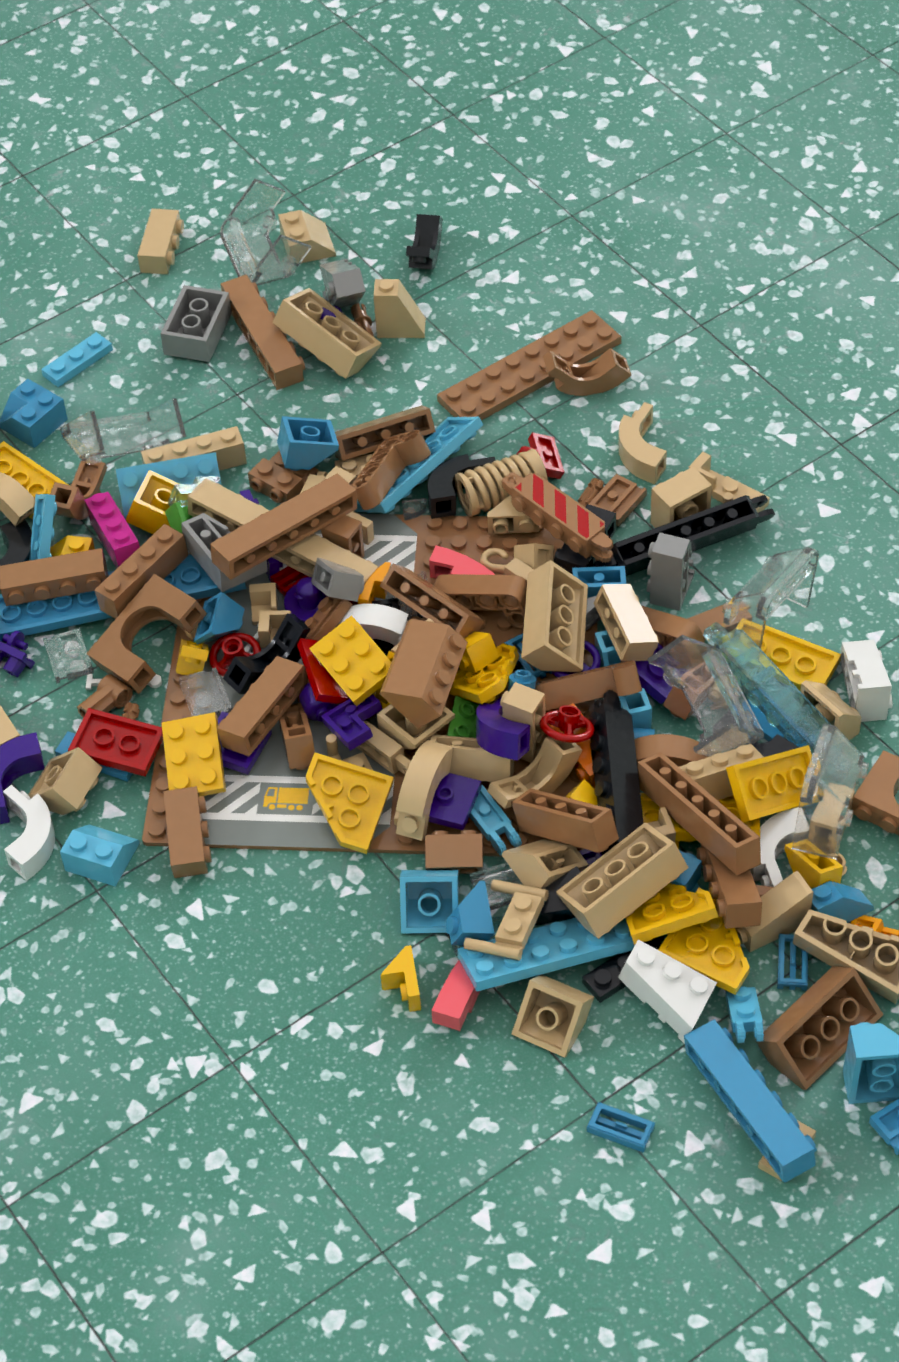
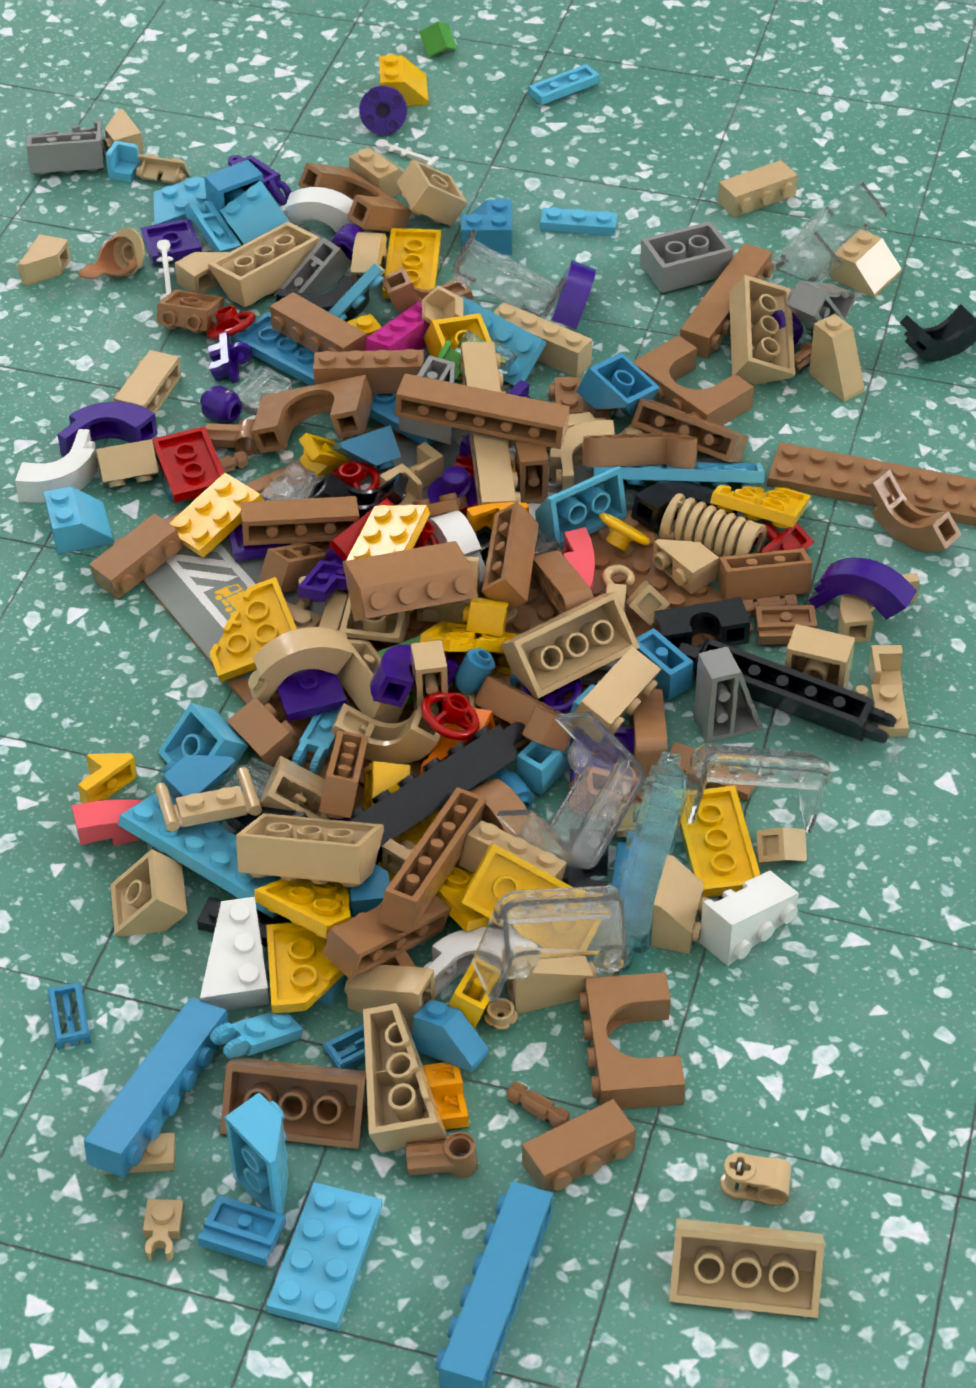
camera: 50 degrees right, 5 degrees down
light grey slope [311,558,364,602] -> none
medium nougat hinge [502,472,613,563] -> none
none -> tan plate [143,1199,184,1261]
none -> dark purple head [200,385,242,424]
none -> tan panel [422,286,464,323]
none -> medium azure slope [535,466,627,549]
none -> dark purple arch [551,260,596,329]
none -> yellow piece [599,513,650,551]
none -> medium nougat arch [633,335,754,426]
none -> yellow plate [710,485,811,528]
none -> medium nougat brick [718,548,813,600]
none -> tan panel [756,827,807,863]
none -> dark purple arch [808,557,917,620]

